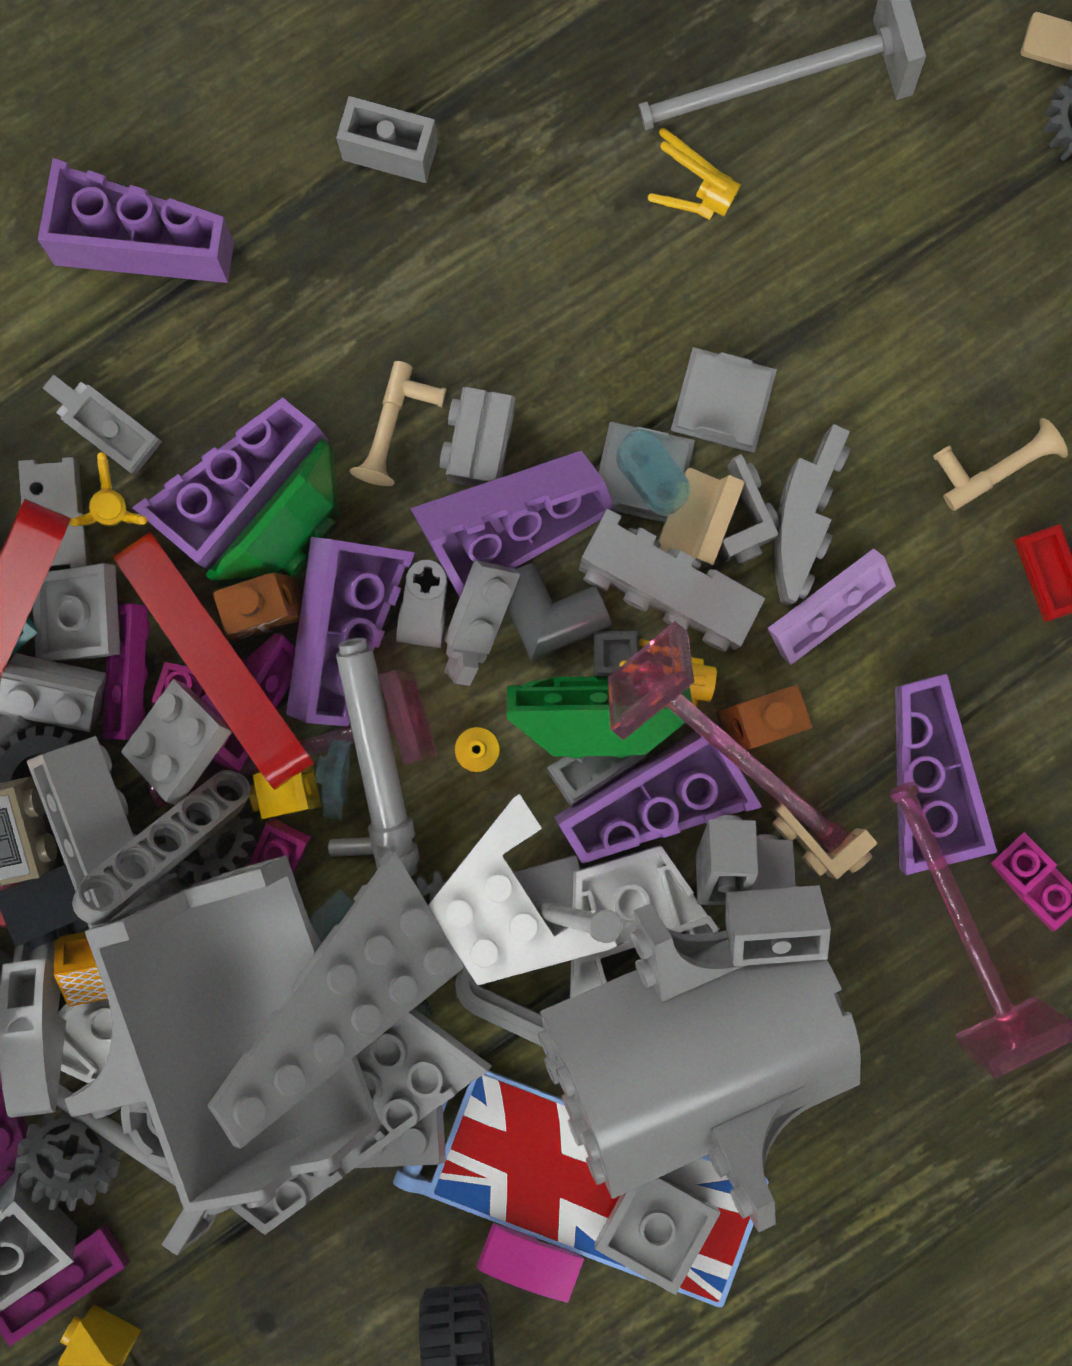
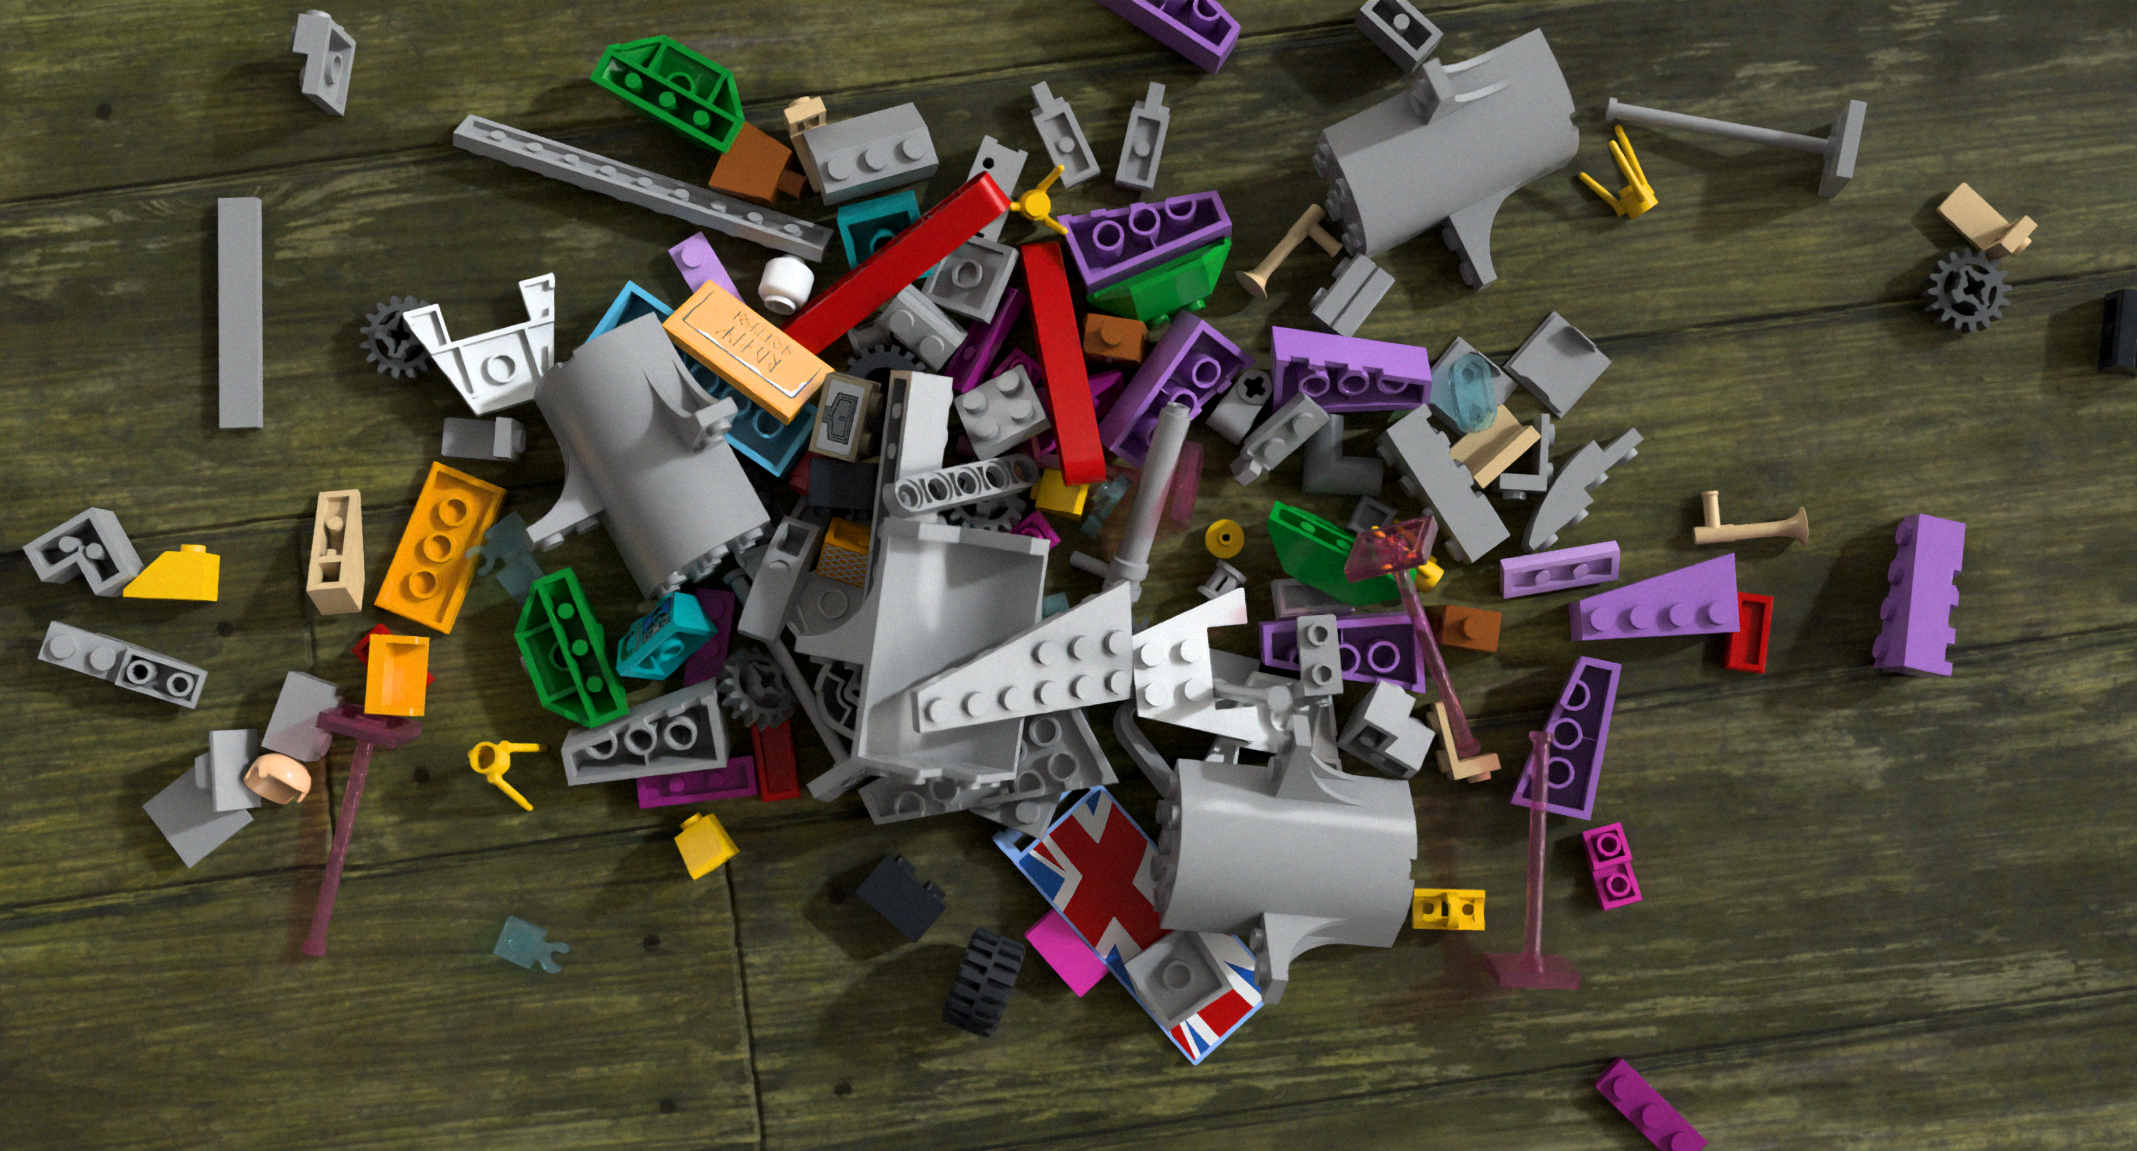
camera: 30 degrees right, 0 degrees up
light grey brick [725,885,831,966] -> none
none -> red tile [751,719,802,803]
none -> black brick [856,853,948,944]
none -> light grey hinge [1115,82,1170,193]
none -> light grey bush [1196,559,1247,601]
none -> light grey bracket [1292,614,1343,706]
none -> light grey cylinder [1312,28,1579,293]
none -> yellow hips [1411,888,1485,930]
none -> medium lavender wedge [1569,553,1740,642]

